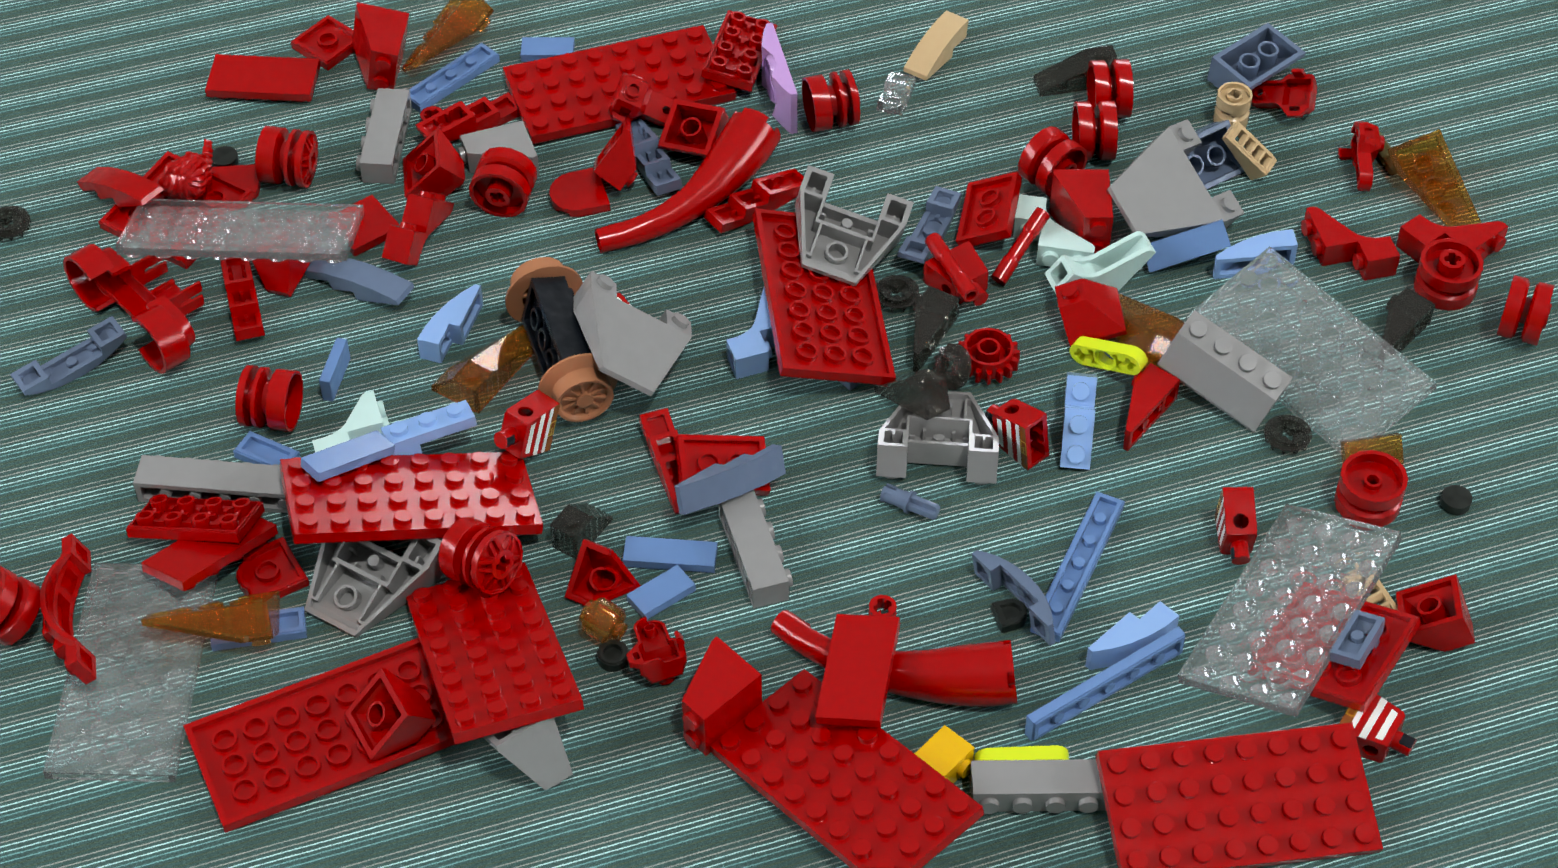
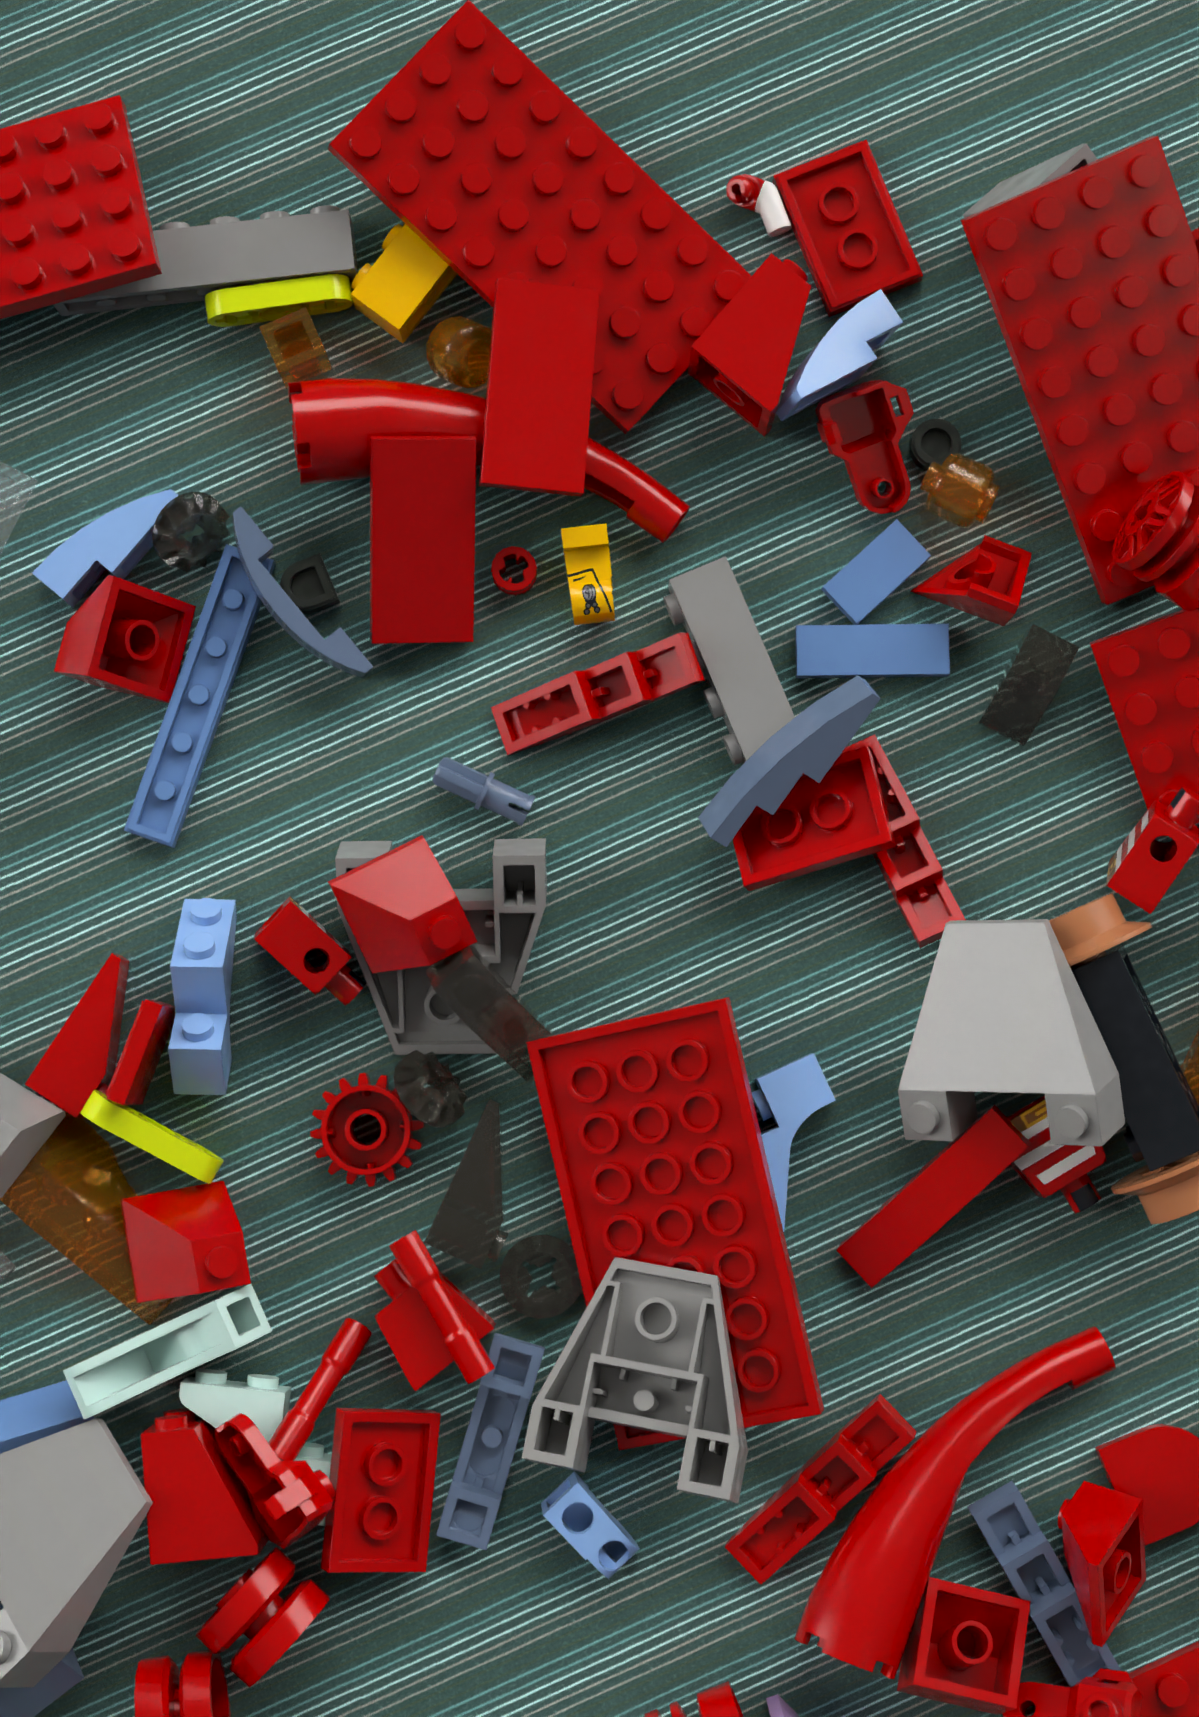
camera: 175 degrees right, 35 degrees up
medium blue tile [1025,626,1185,741] -> none
none -> red slope [54,575,196,703]
none -> red tile [106,999,175,1105]
none -> clear smoke gear [152,492,230,572]
none -> red piece [214,1413,335,1549]
none -> clear orange brick [259,307,332,389]
none -> red slope [328,835,478,974]
none -> red tile [370,436,476,644]
none -> clear orange head [426,316,492,389]
none -> red slope [491,632,705,755]
none -> light blue leg [541,1471,640,1579]
none -> yellow leg [561,523,615,625]
none -> arm [726,174,792,237]
none -> red tile [773,140,923,317]
none -> light blue slope [776,289,903,421]
none -> red slope [836,1105,1031,1288]

